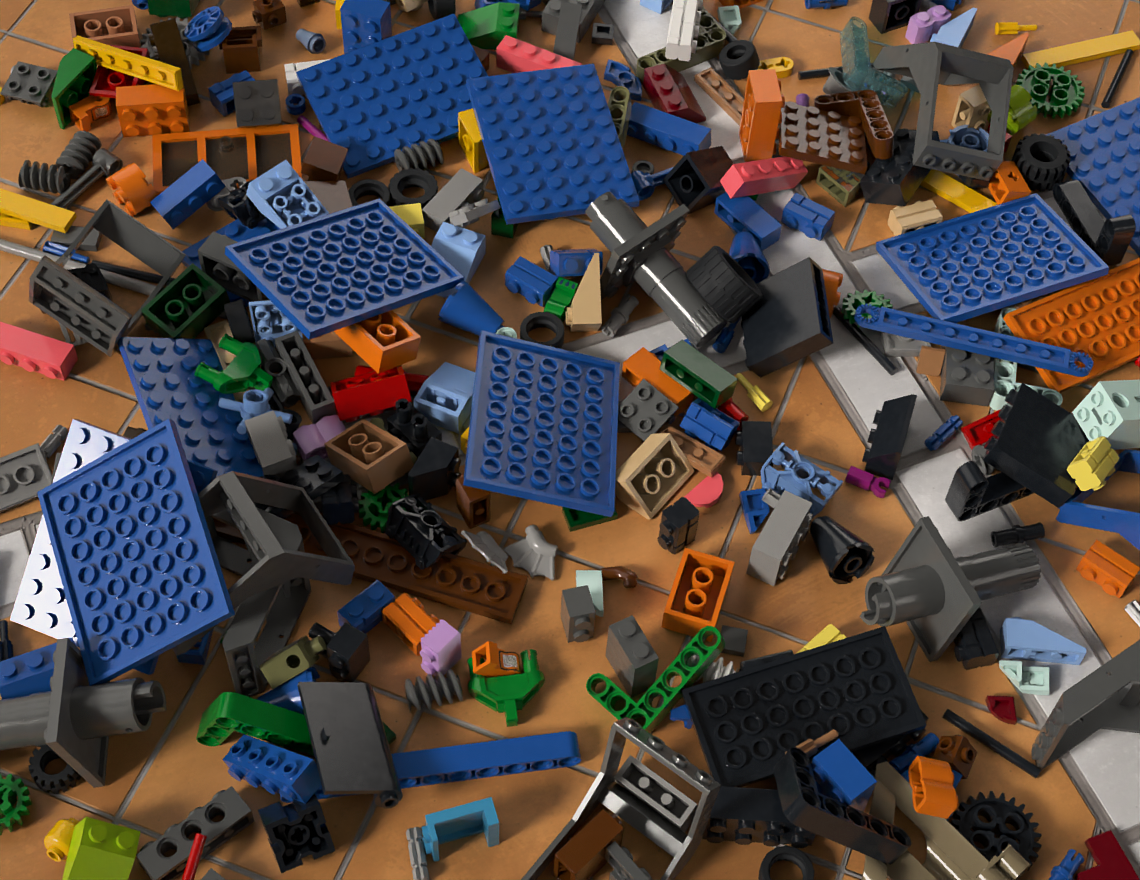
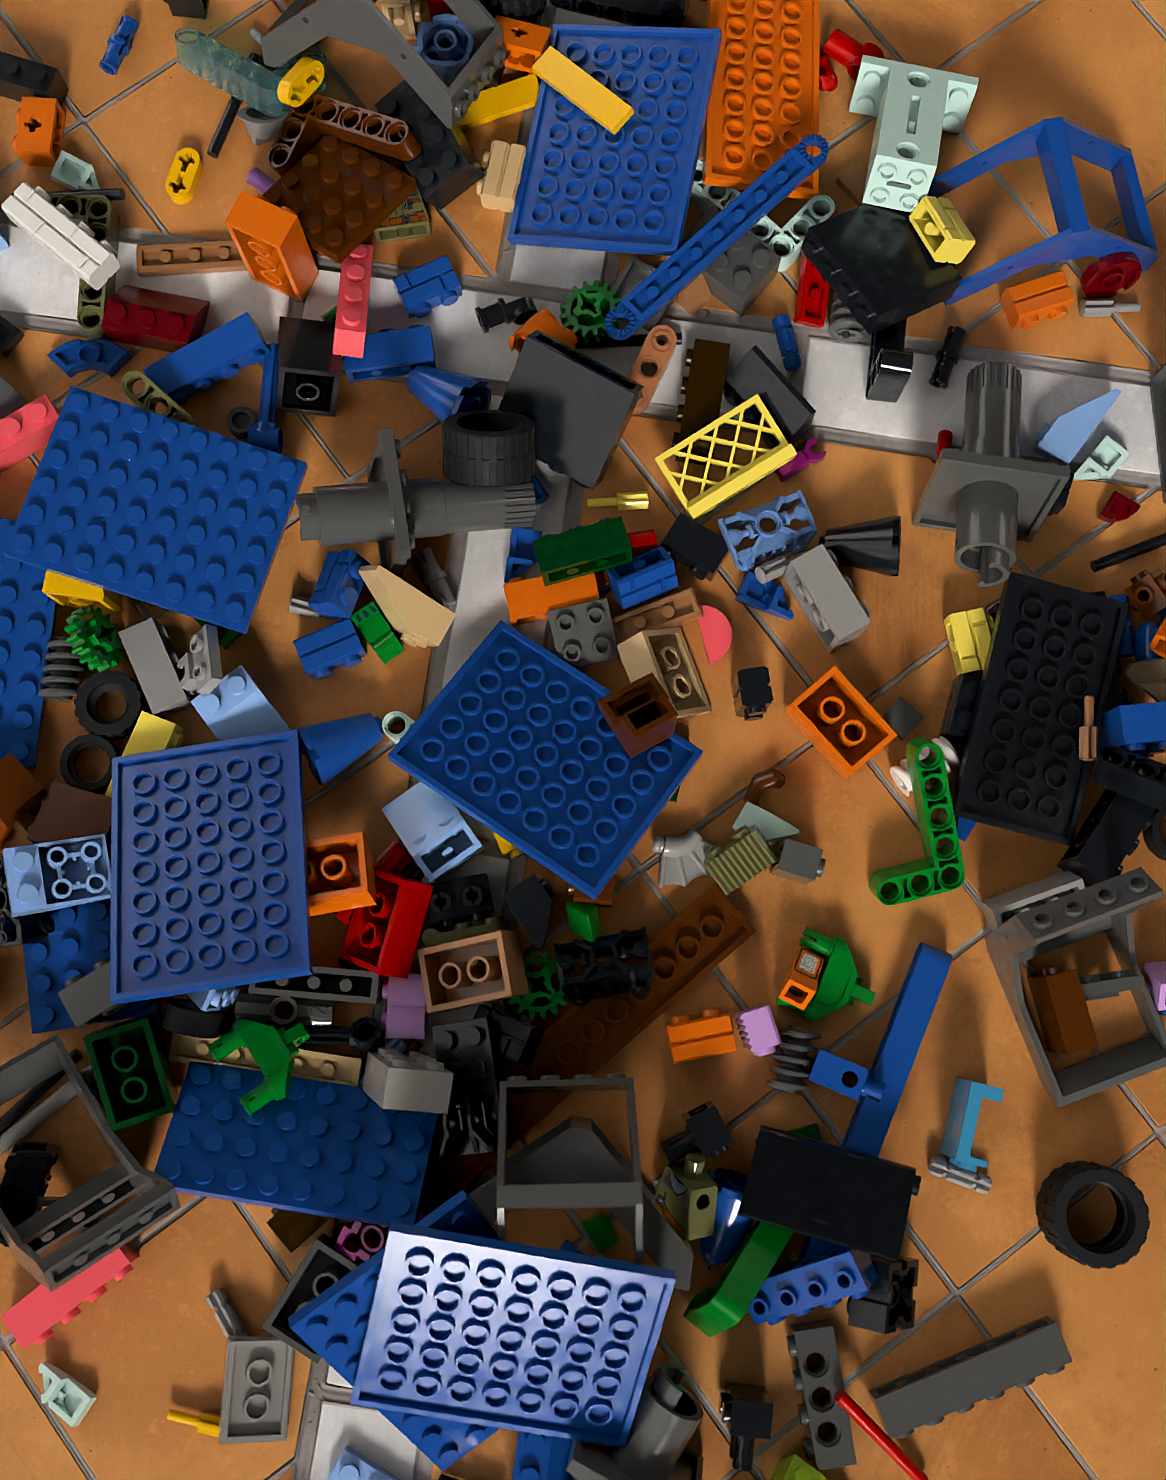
camera: 55 degrees left, 25 degrees up
medium blue bar [218,387,293,434] -> none
blue brick [337,580,395,634] -> none
light grey arm [461,530,508,574] -> none
black tyre [520,312,564,349] -> none
dark grey brick [605,615,659,698] -> none
black tyre [719,40,760,80] -> none
none -> green gear [64,605,125,672]
none -> yellow beam [277,57,324,108]
none -> black connector [475,297,538,333]
none -> yellow tile [531,45,634,135]
none -> green slope [565,902,602,942]
none -> reddish brown plate [597,672,678,758]
none -> nougat piece [627,325,677,415]
none -> light yellow fence [654,394,797,521]
none -> dark brown brick [672,338,730,466]
none -> olive brick [704,824,778,895]
none -> black brick [719,1382,773,1471]
none -> blue torso [808,1049,886,1102]

